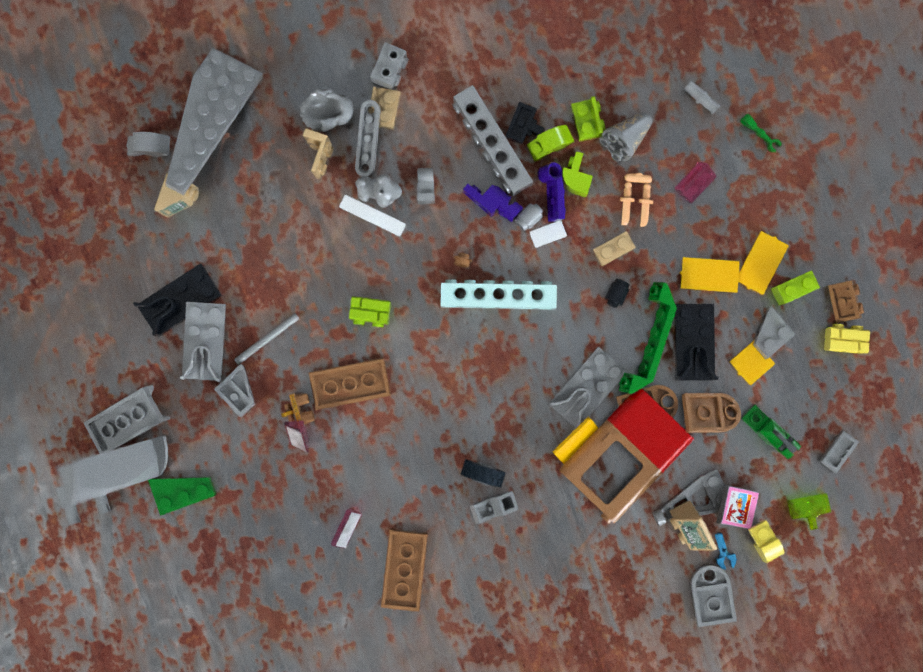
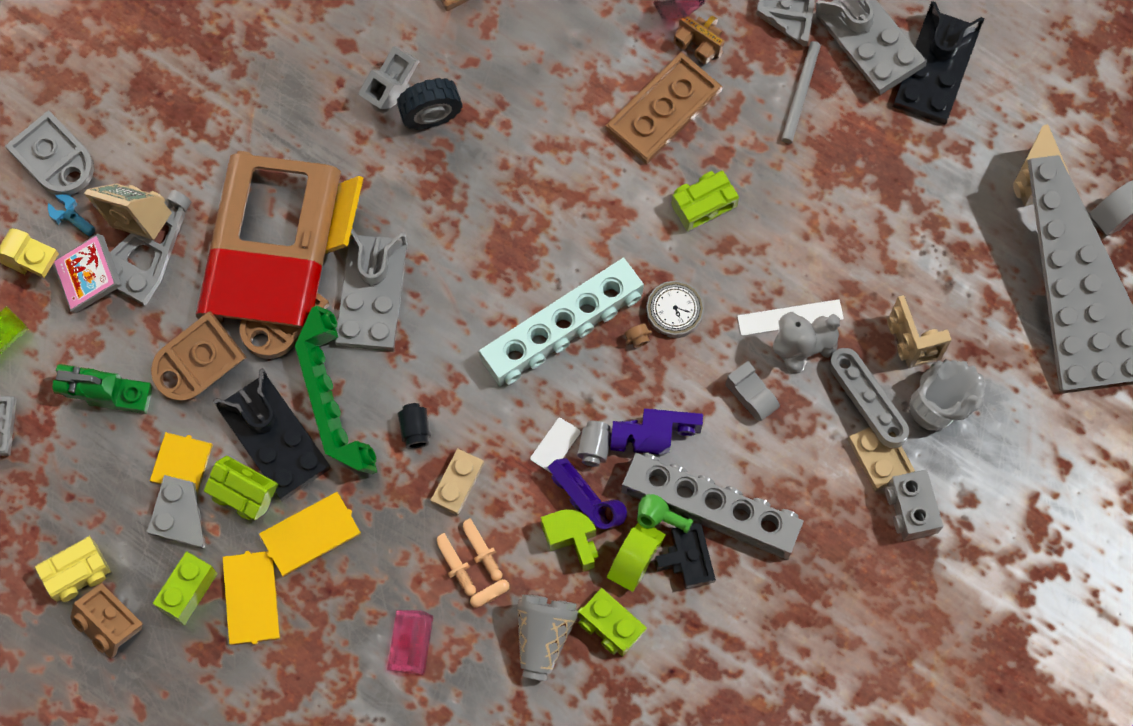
camera: 140 degrees right, 15 degrees down
none -> lime brick [204,455,278,520]
none -> bright green bar [637,494,694,534]
none -> tile [646,281,704,338]

